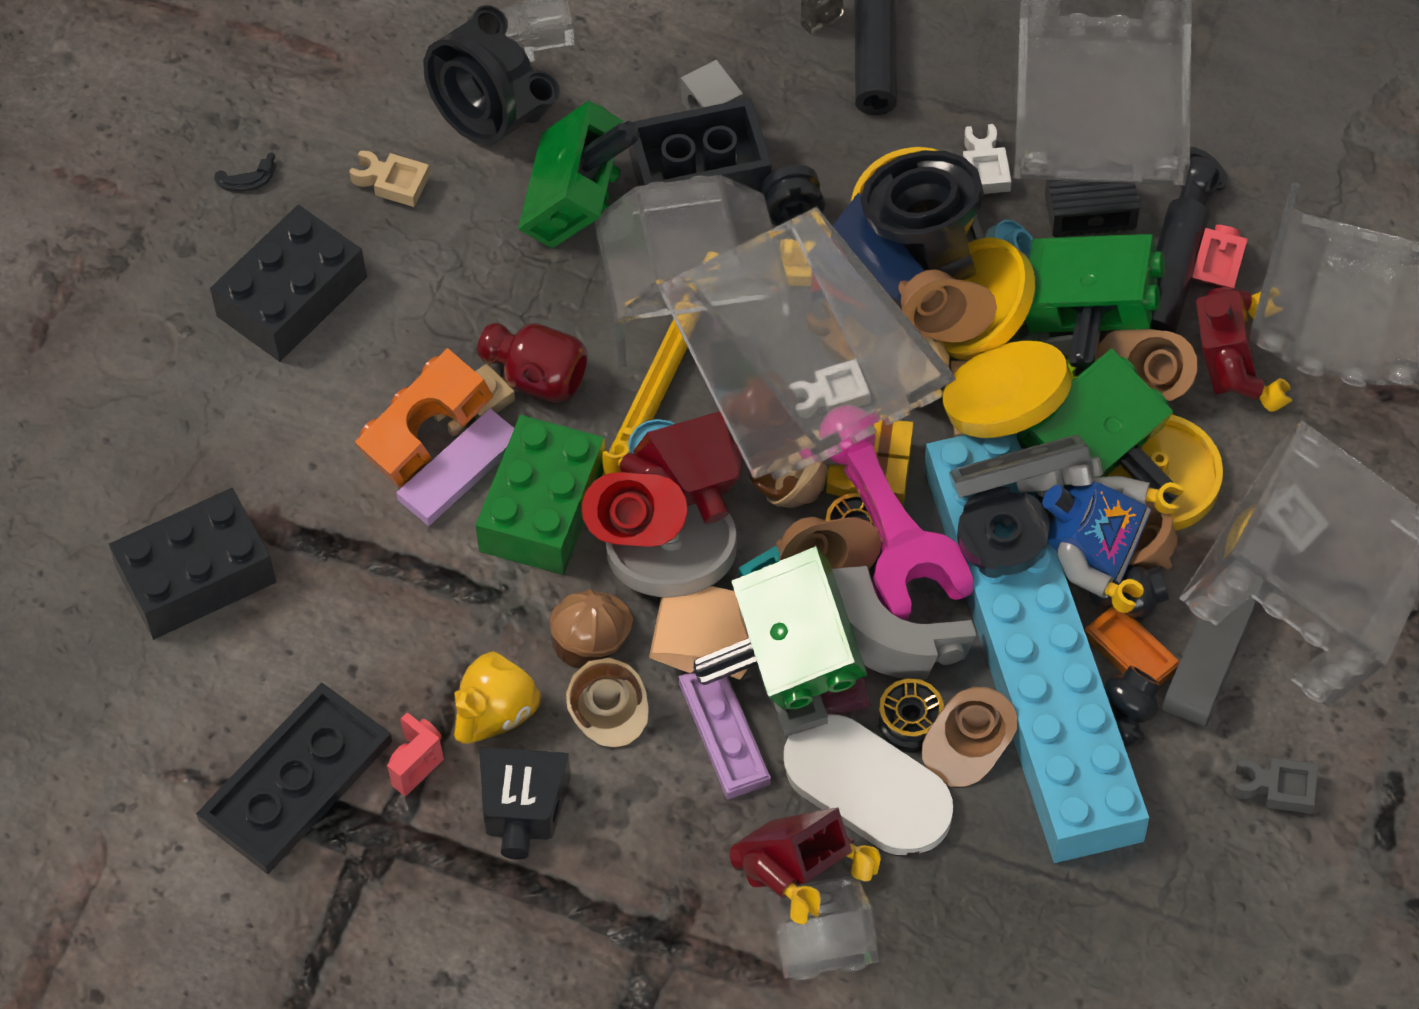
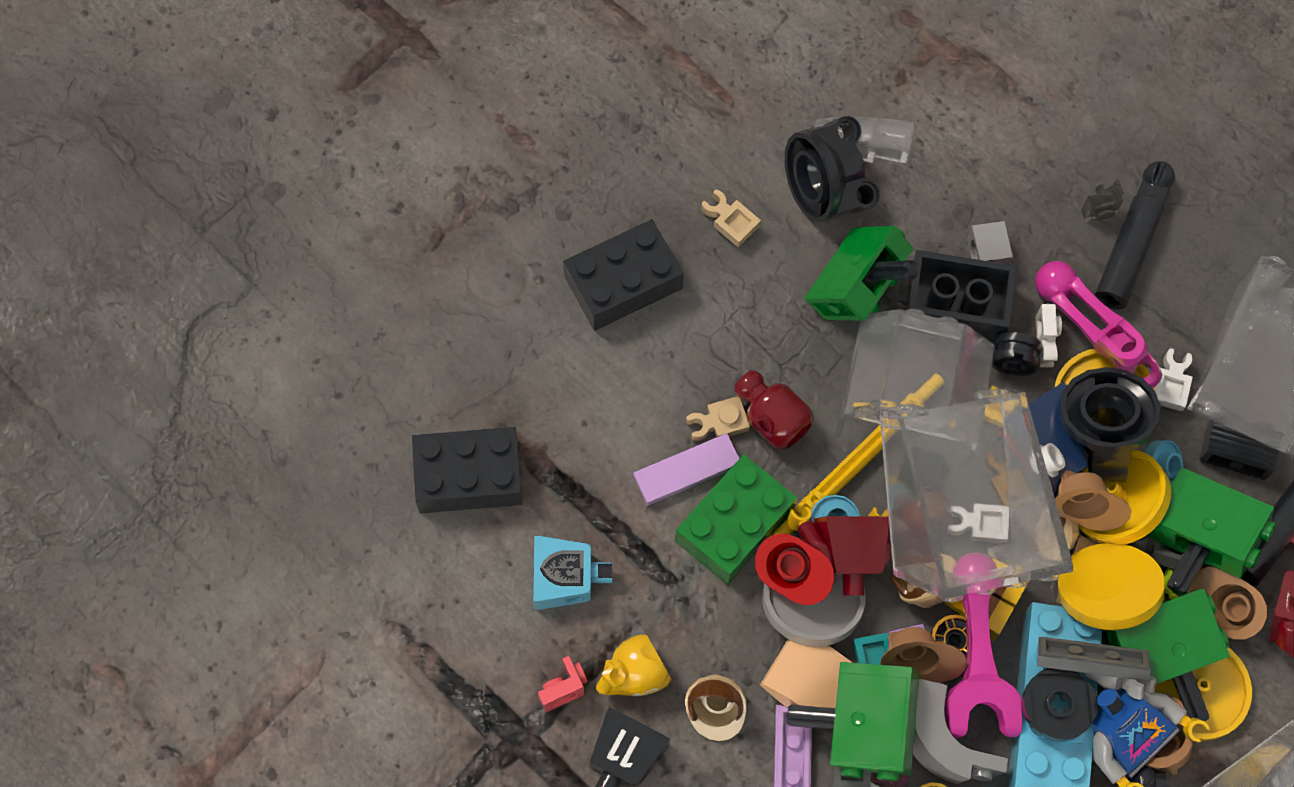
camera: 20 degrees right, 10 degrees up
black plate [196,682,393,874] -> none
black piece [214,153,276,192] -> none
orange arch [355,348,493,489] -> none
medium nougat piece [549,589,633,668] -> none
none -> medium azure torso [533,536,612,610]
none -> white plate [1032,443,1065,477]
none -> dark pink piece [1035,261,1163,388]
none -> white plate [1035,304,1062,368]

